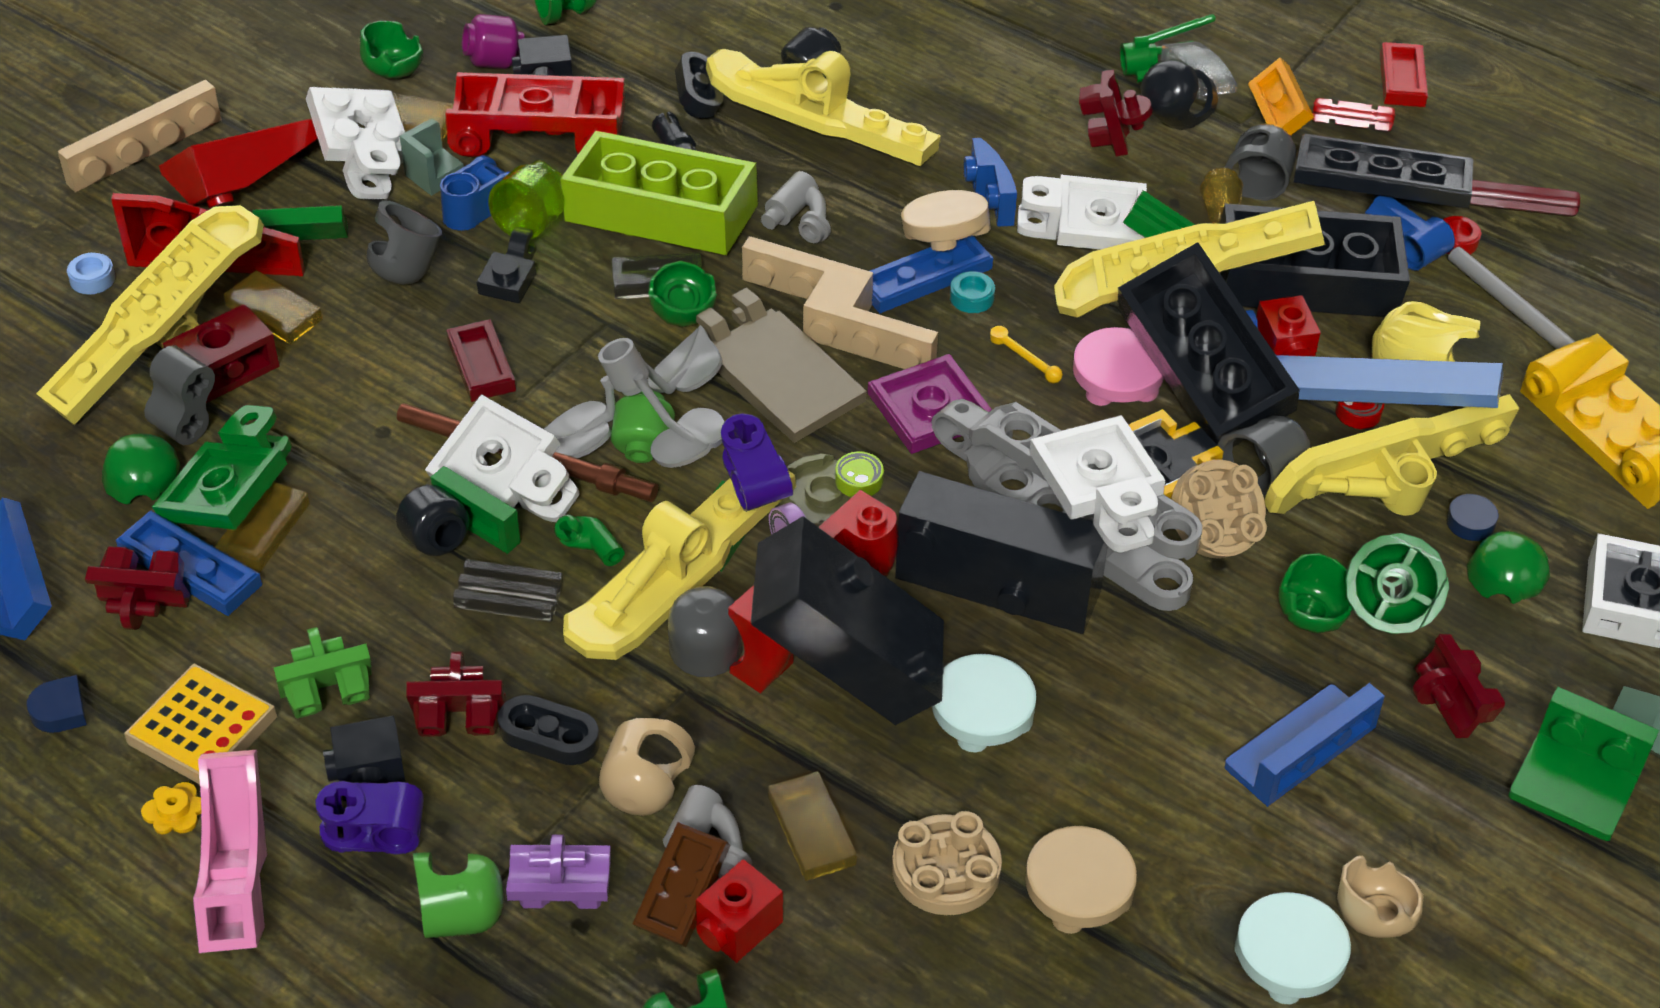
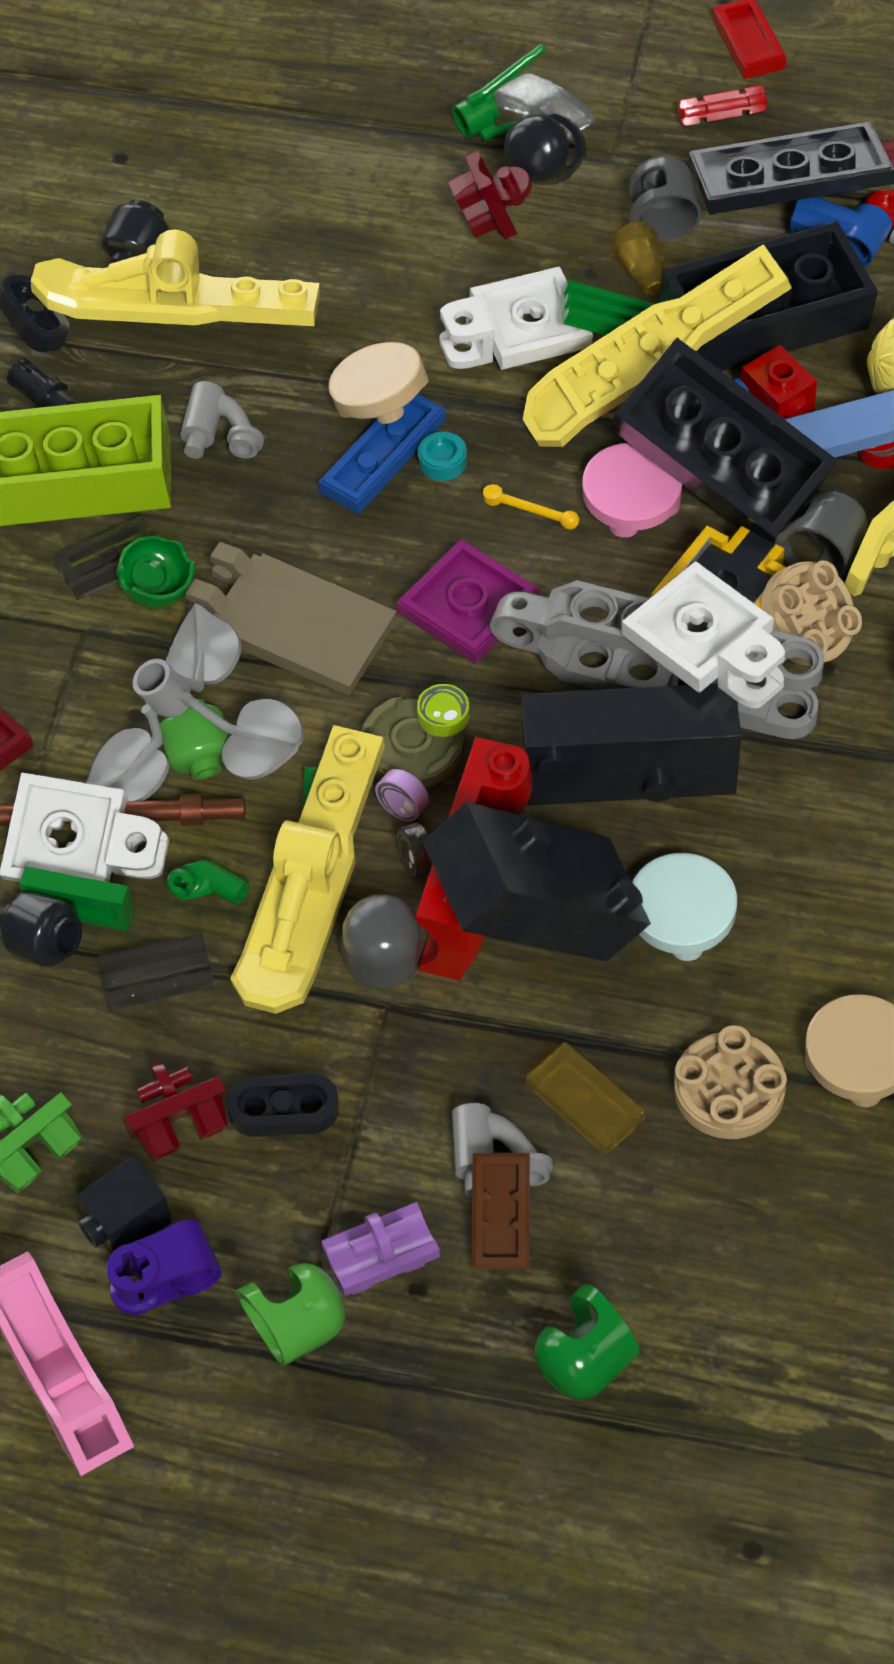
camera: 20 degrees left, 10 degrees up
tan helmet [599,718,695,816] -> none
red brick [696,859,783,963] -> none
dark purple piece [721,414,793,512] -> none
tan bracket [742,236,938,369] -> none
blue slope [964,138,1017,227] -> none
light orange plate [1248,58,1314,136] -> none

